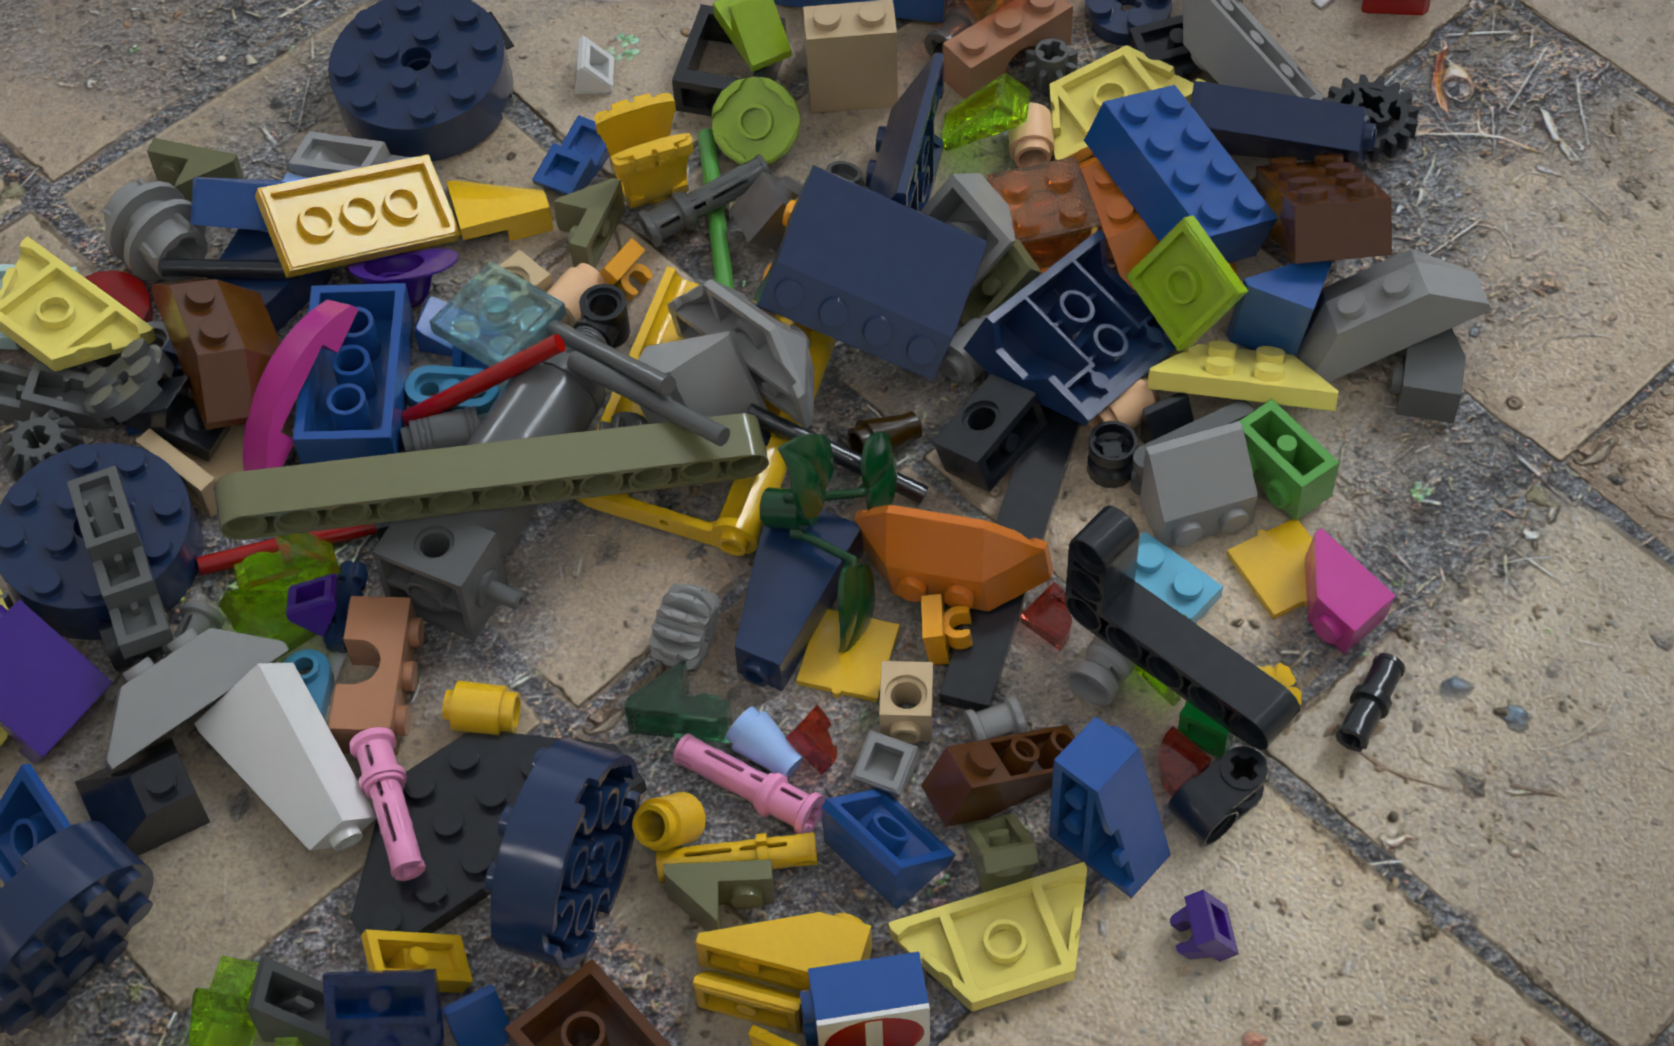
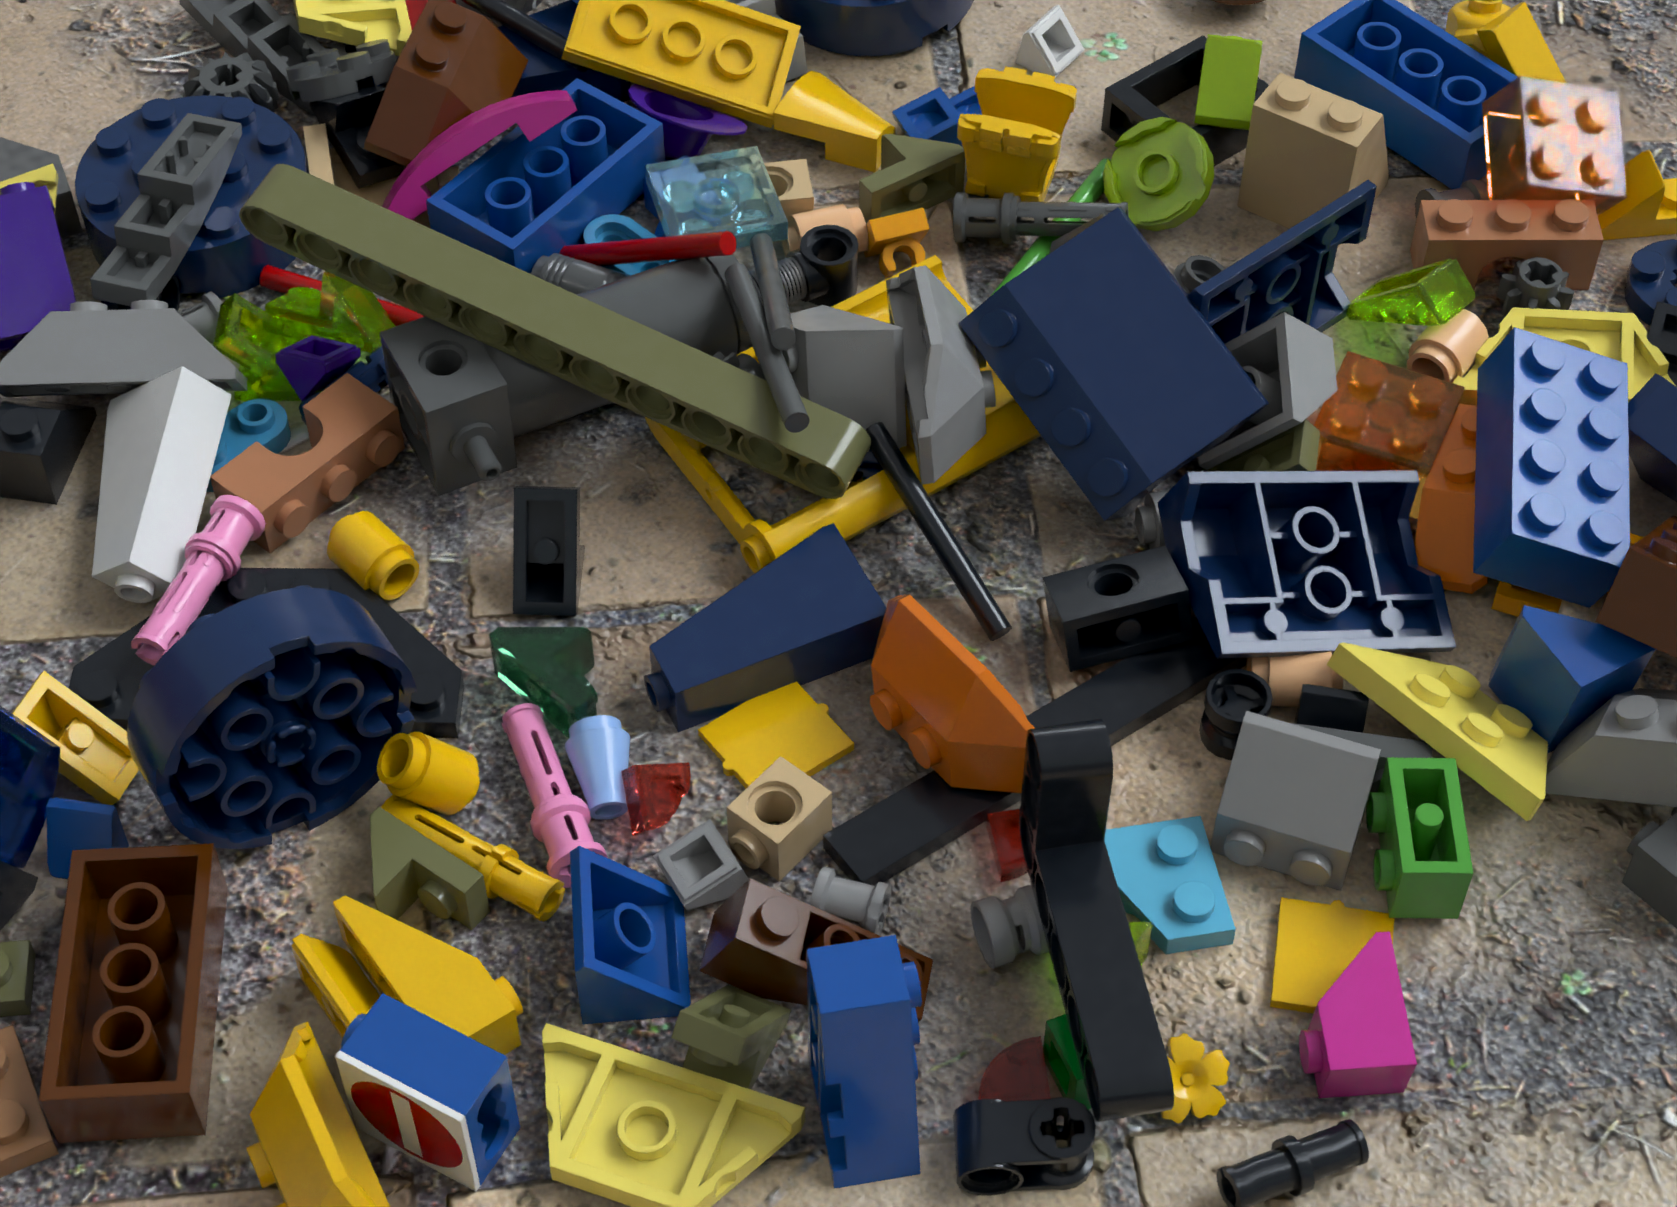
camera: 35 degrees right, 5 degrees down
light grey gear [649,583,721,670] -> none
dark green plant [760,431,897,653] -> none
dark brown cone [847,411,922,455] -> none
light orange tile [921,594,973,666] -> none
lime plate [1125,215,1248,351] -> none
none -> black slope [513,486,585,616]

